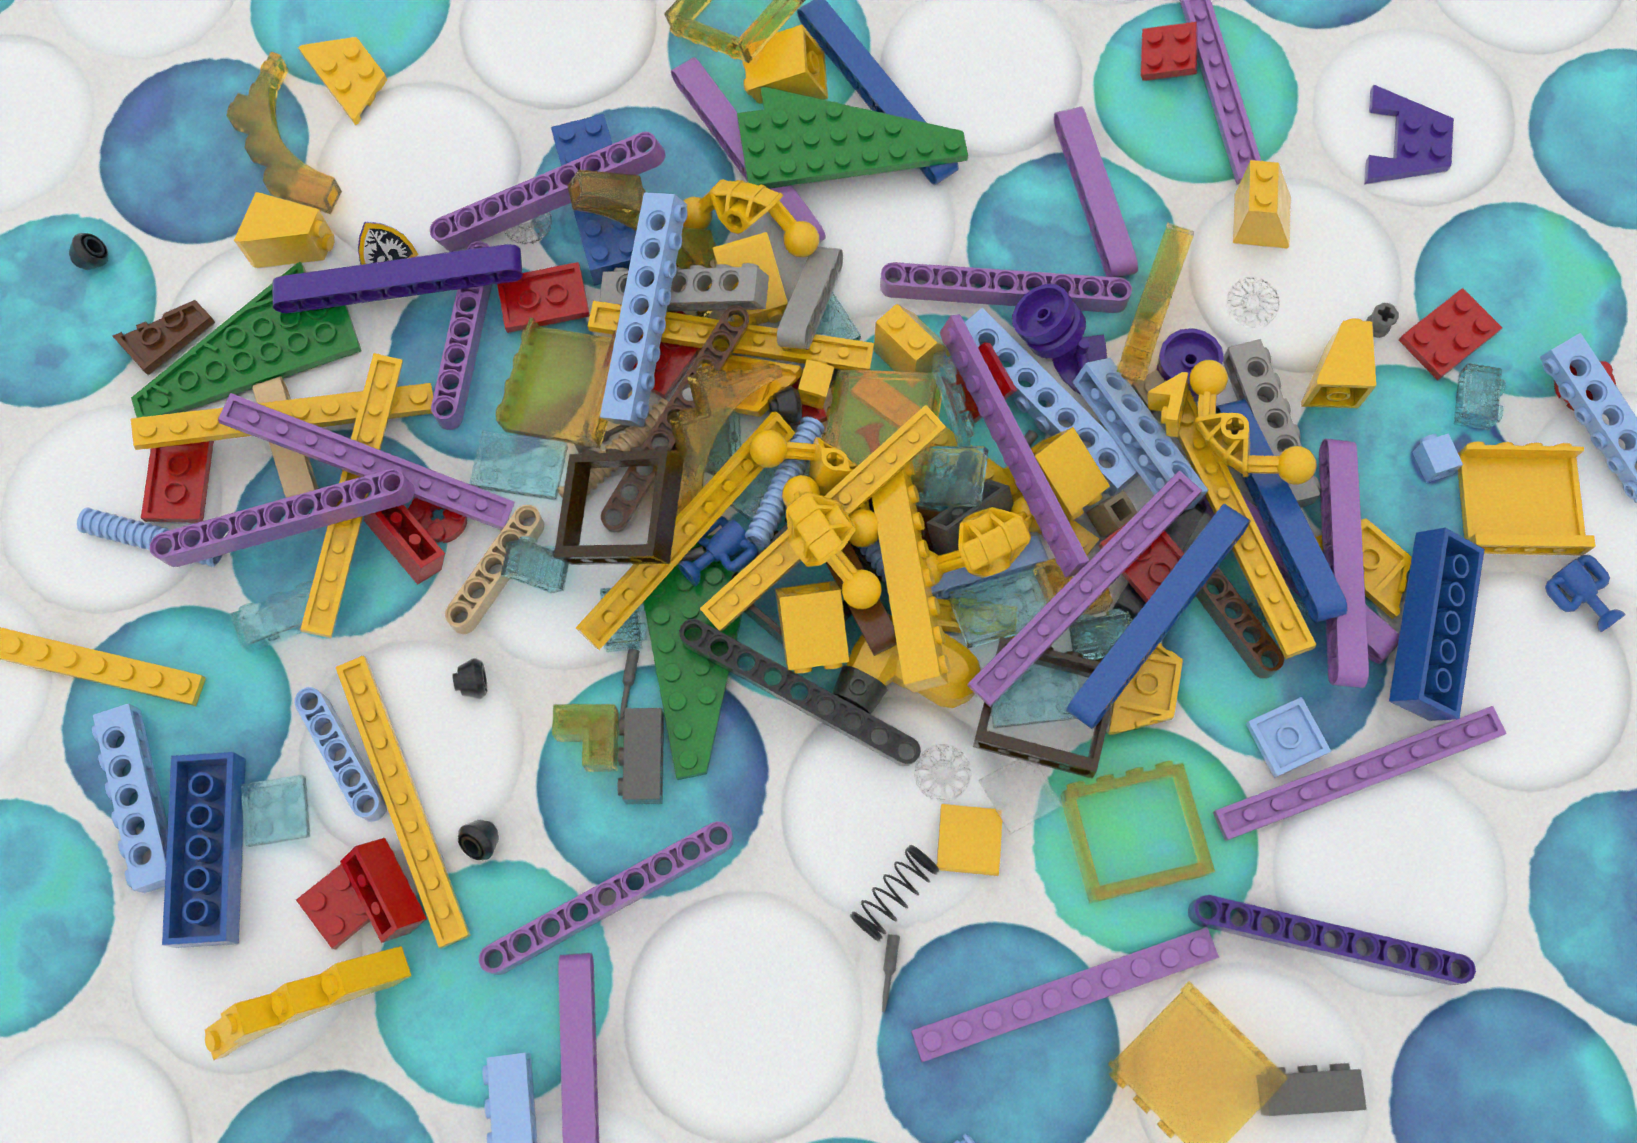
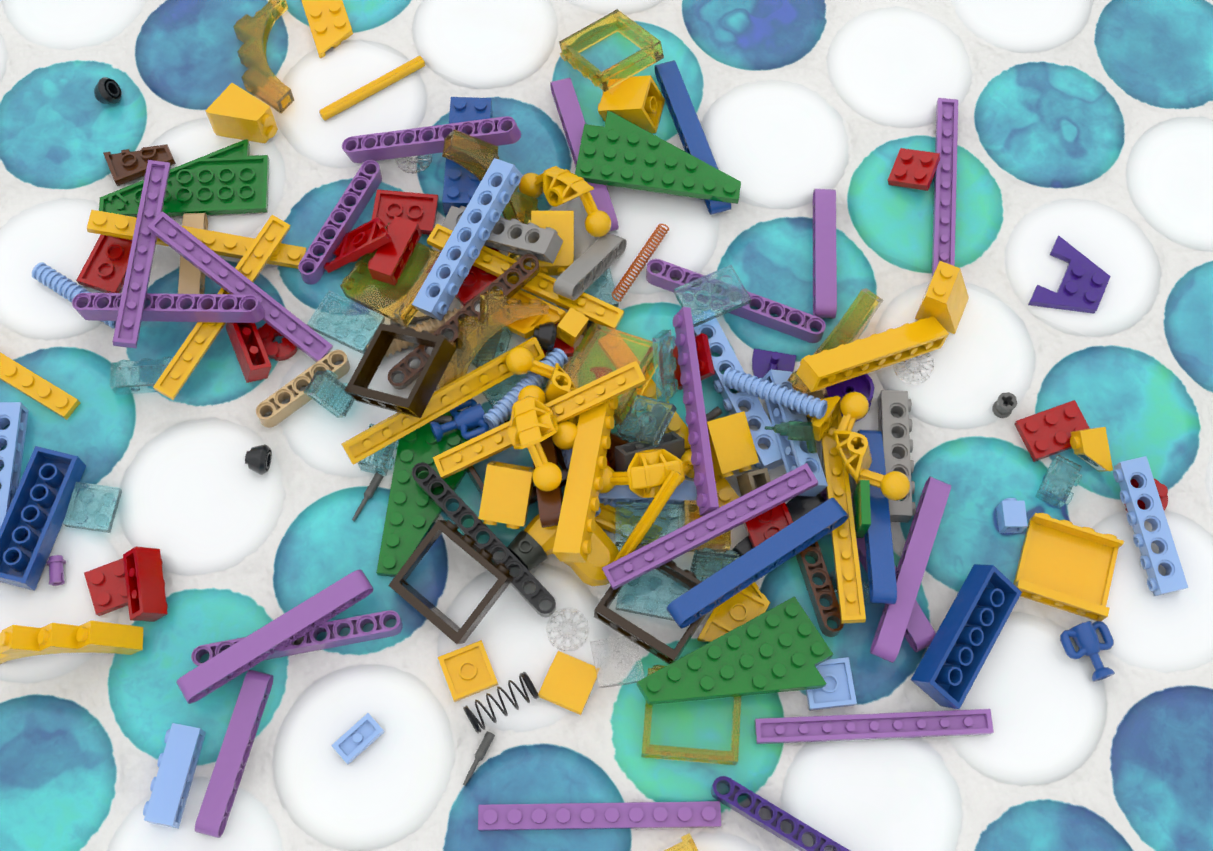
camera: 15 degrees right, 5 degrees down
dark purple beam [272,244,523,313] -> none
light blue beam [294,687,386,822] -> none
yellow plate [335,655,471,949] -> none
shield [358,222,418,265] -> none
black cone [458,820,499,860] -> none
clear yellow brick [552,704,619,772] -> none
dark grey brick [617,708,664,804] -> none
yellow slope [874,304,950,389] -> none
dark purple wheel [1012,284,1086,359] -> none
yellow slope [1301,318,1376,408] -> none
yellow wing [1315,518,1412,619] -> none
none -> medium lavender pin [46,555,66,586]
none -> medium lavender plate [112,160,170,349]
none -> medium lavender beam [176,569,374,704]
none -> yellow axle [319,56,425,120]
none -> red wing [324,217,392,273]
none -> light blue plate [331,713,385,764]
none -> red brick [368,216,422,286]
none -> dark brown window [388,520,514,644]
none -> yellow tile [438,640,498,702]
none -> orange piece [612,224,669,302]
none -> yellow axle [613,470,683,562]
none -> green wing [636,596,833,705]
none -> clear light blue plate [674,265,751,327]
none -> light blue piece [722,367,827,420]
none -> clear green piece [764,421,817,453]
none -> yellow brick [796,316,949,392]
none -> green tile [852,480,871,538]
none -> yellow slope [1070,427,1113,471]

